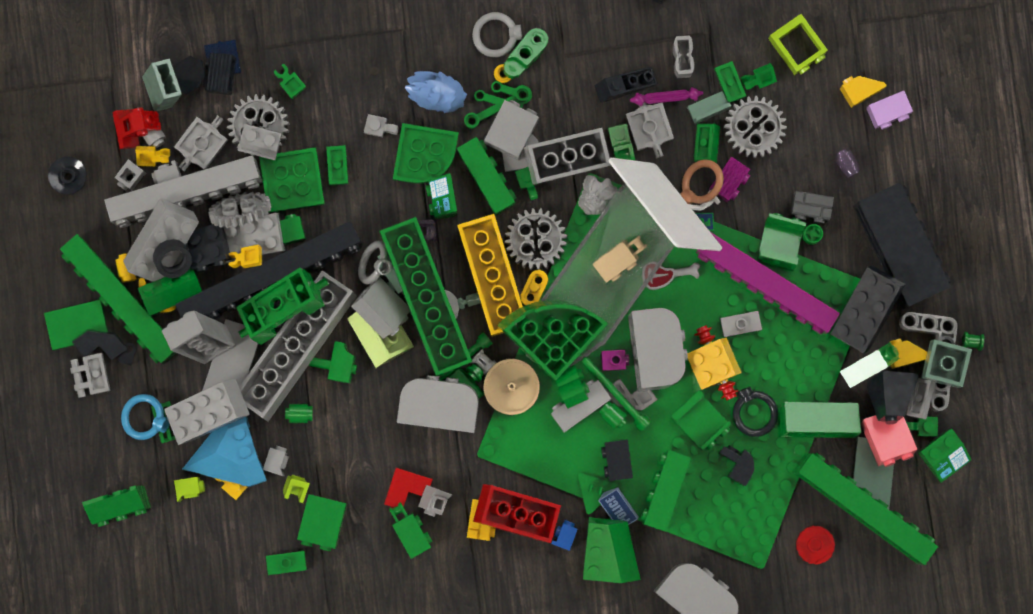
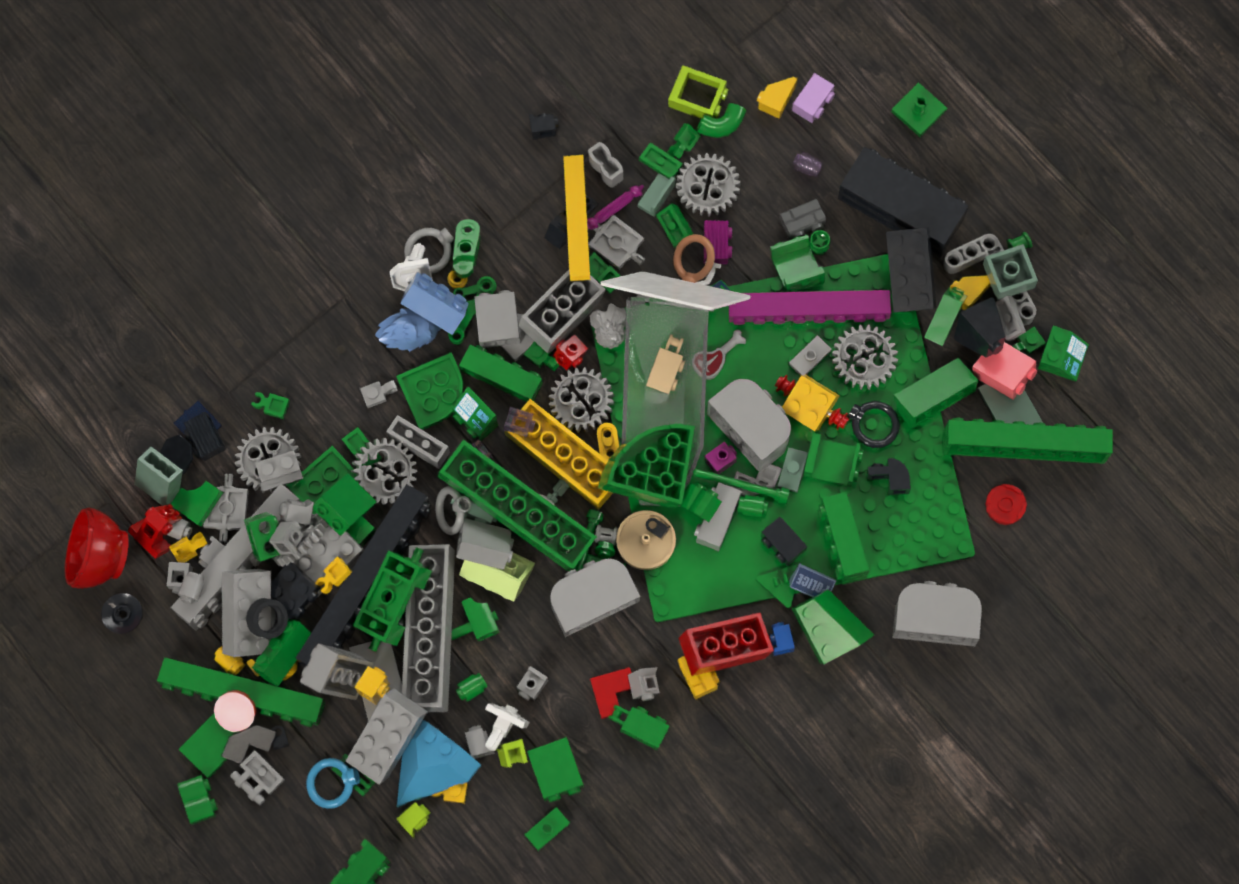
camera: 30 degrees left, 10 degrees down
none -> red piece [65,507,129,589]
none -> green tile [171,481,224,526]
none -> green brick [177,775,218,825]
none -> light grey brick [178,572,204,604]
none -> tile [214,690,256,732]
none -> green brick [244,512,281,562]
none -> light grey brick [269,521,304,554]
none -> light grey window [279,499,314,525]
none -> green panel [313,473,377,536]
none -> light grey gear [351,438,417,504]
none -> yellow brick [355,666,390,705]
none -> light grey brick [386,415,450,469]
none -> white piece [390,243,433,291]
none -> medium blue brick [400,272,469,335]
none -> white piece [485,703,529,751]
none -> window [503,407,536,437]
none -> light grey brick [517,666,548,701]
none -> red brick [553,334,588,371]
none -> yellow tile [564,155,590,281]
none -> black piece [646,518,671,540]
none -> green cylinder [697,103,746,138]
none -> sand green tile [778,447,808,493]
none -> light grey gear [832,325,898,390]
none -> green tile [891,83,947,137]

